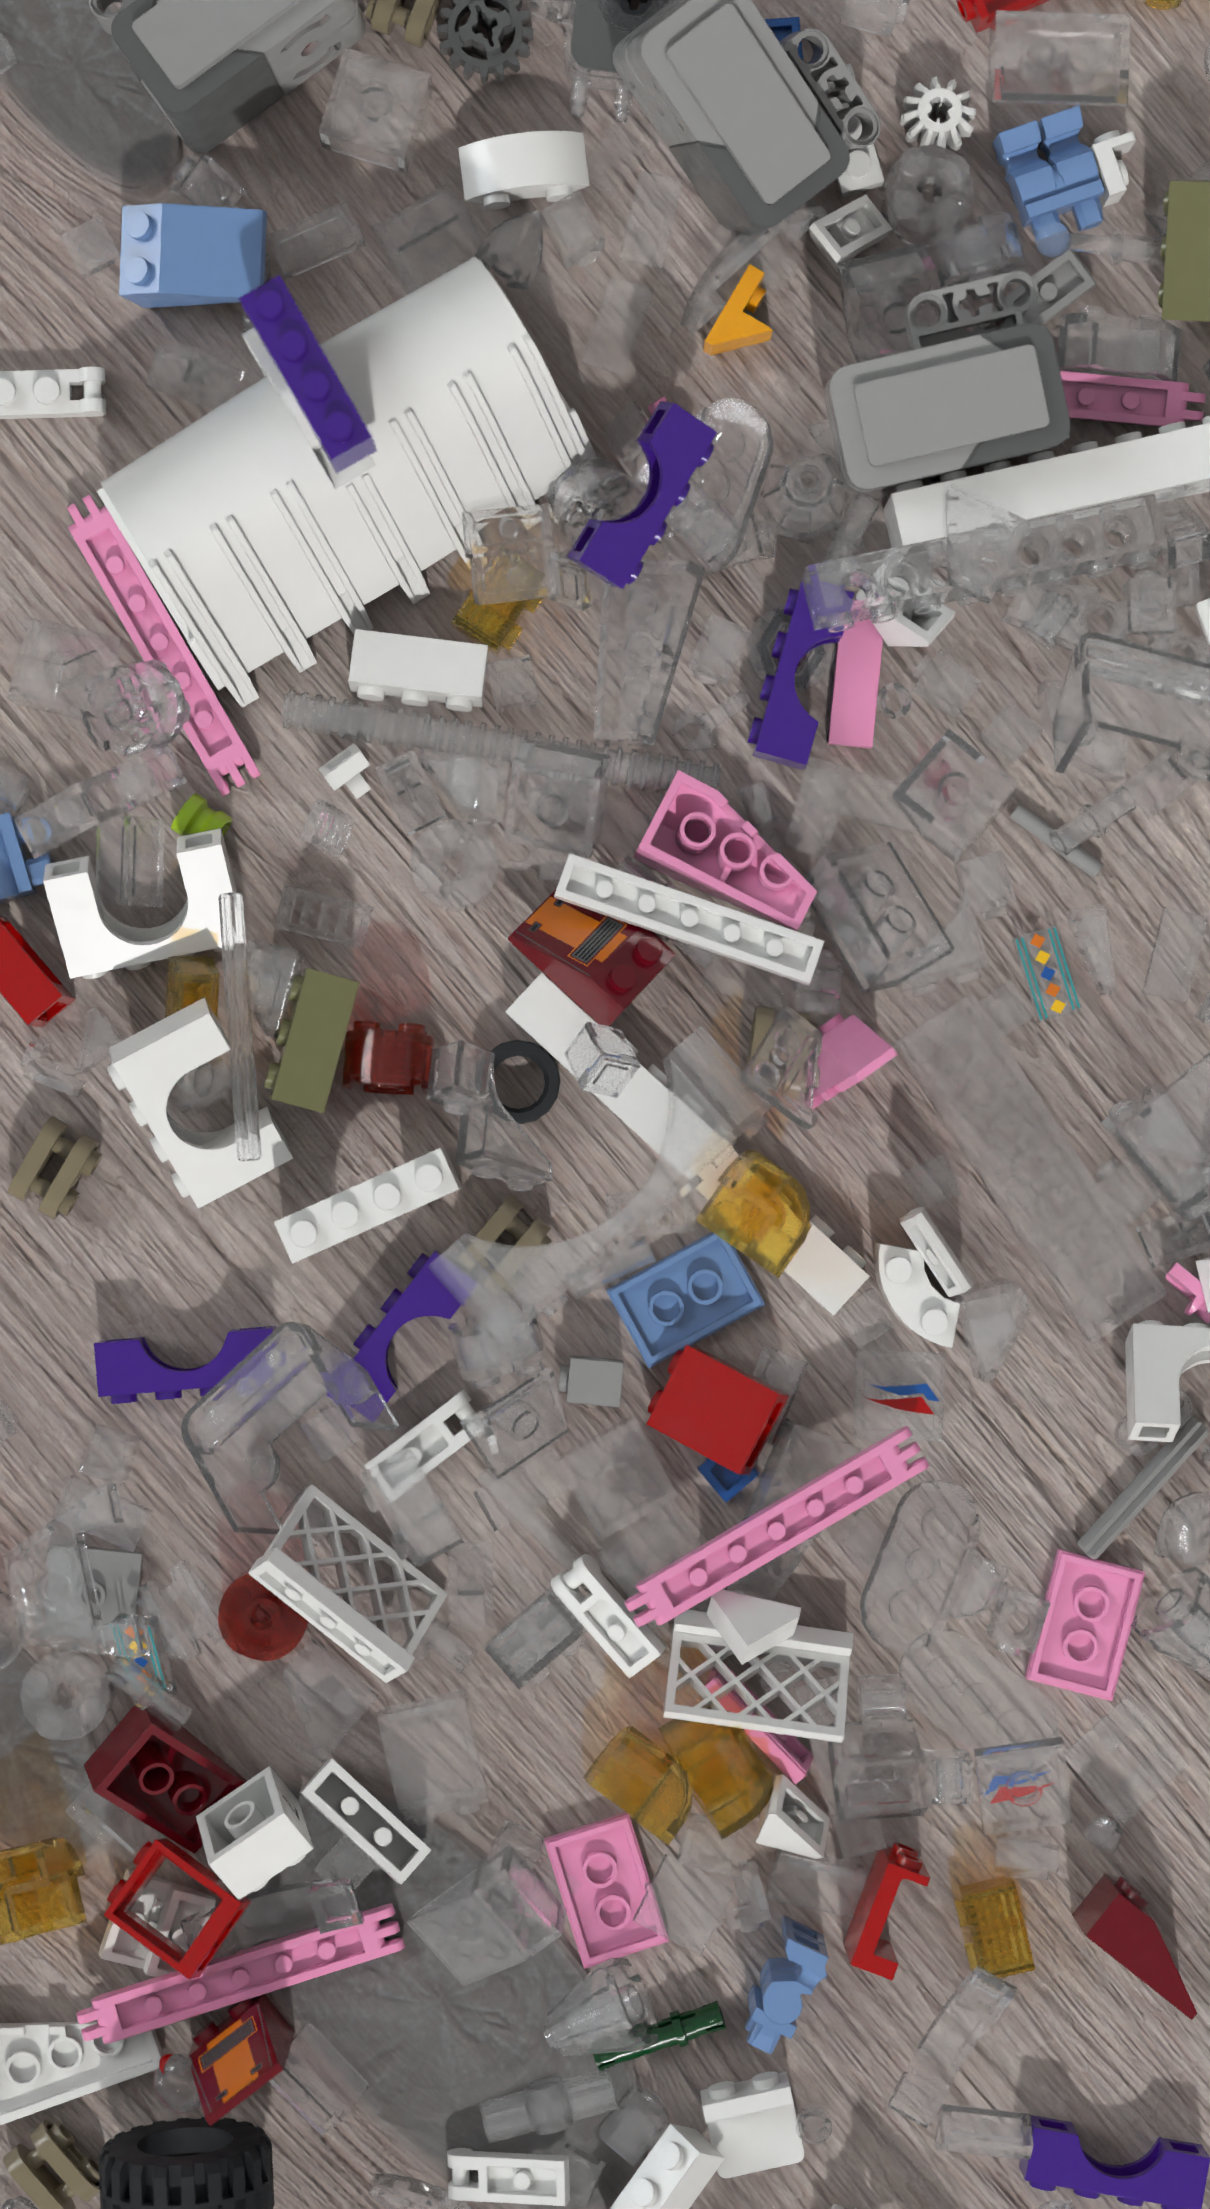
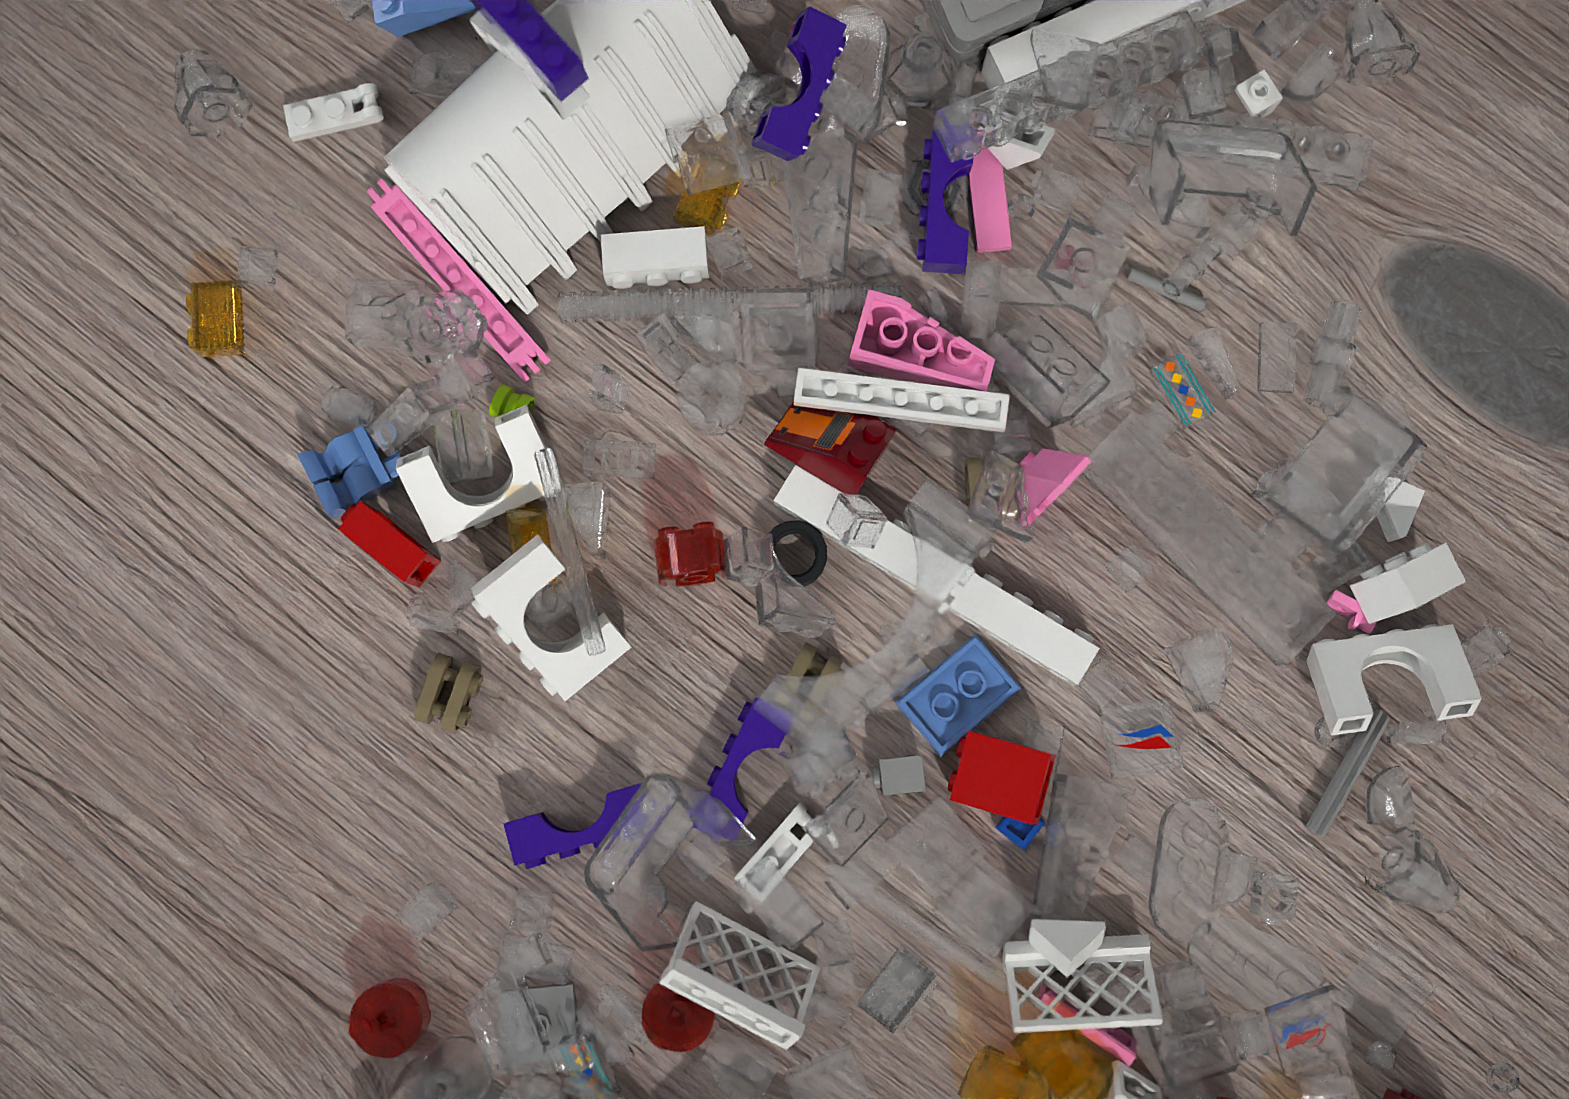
camera: 10 degrees left, 5 degrees down
olive slope [264,968,360,1113] -> none
white arch [274,1147,463,1264] -> none
white tile [318,743,371,799] -> none
white plate [551,1554,666,1679] -> none
bright pink hinge [624,1426,930,1627] -> none
clear yellow brick [695,1149,812,1278] -> none
white brick [874,1242,960,1348] -> none
white slope [899,1207,973,1297] -> none
bright pink tile [1025,1548,1145,1701] -> none

